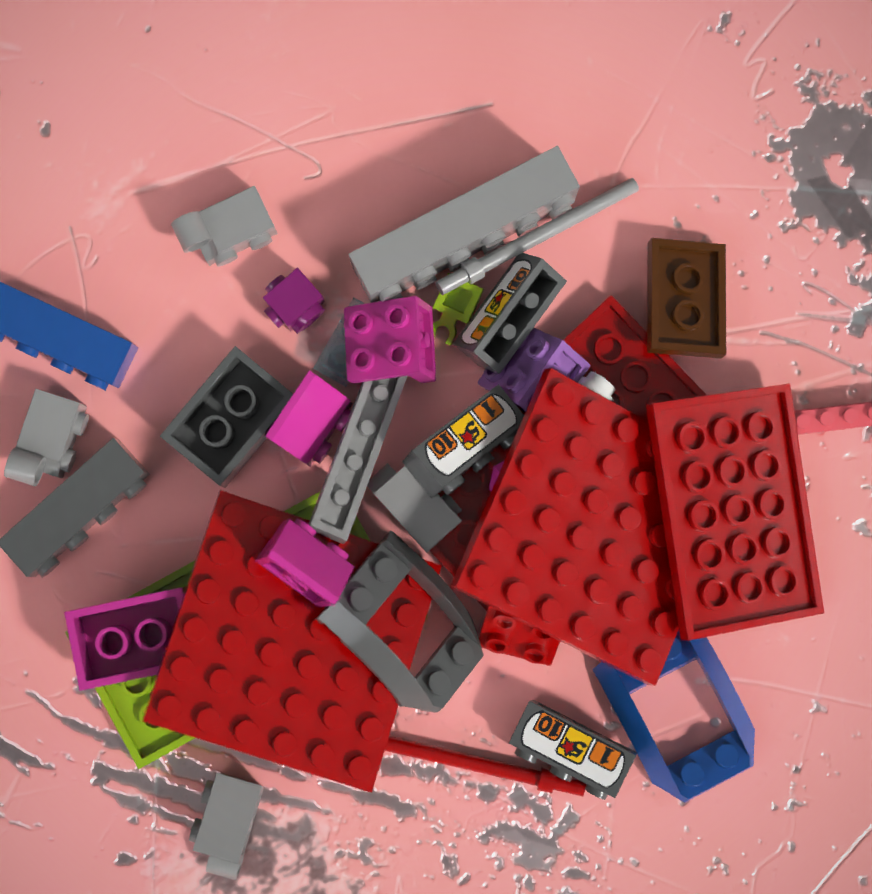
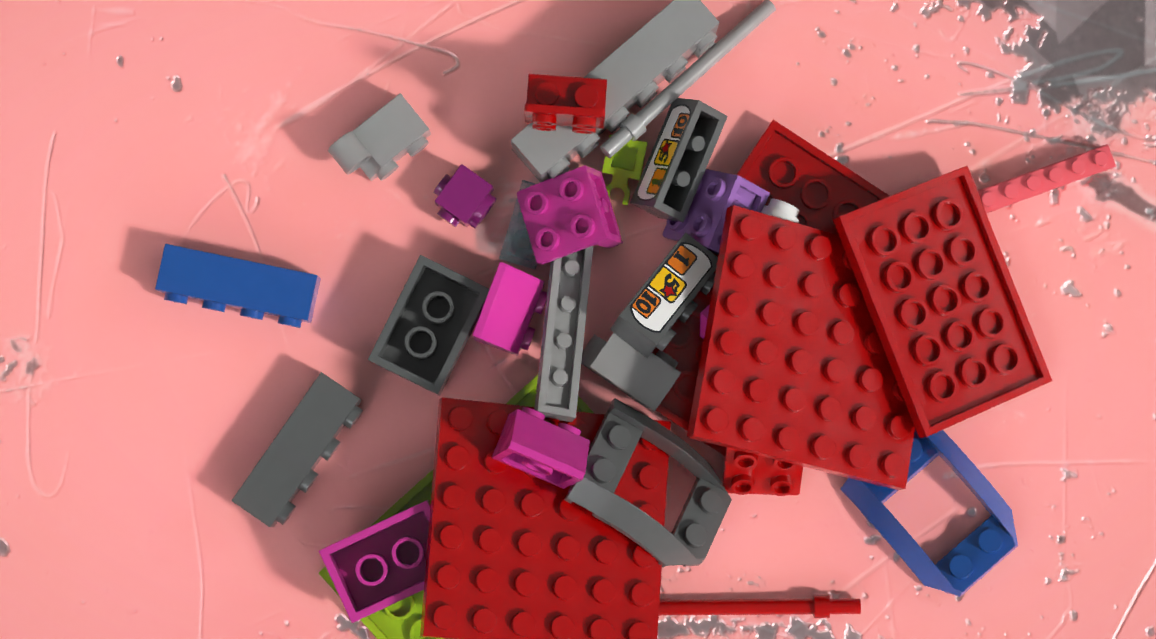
camera: 20 degrees left, 0 degrees up
light grey hinge [4,388,89,487] -> none
brick [509,699,638,800] -> none
reddish brown plate [647,238,727,359] -> none
none -> red bracket [524,74,607,134]

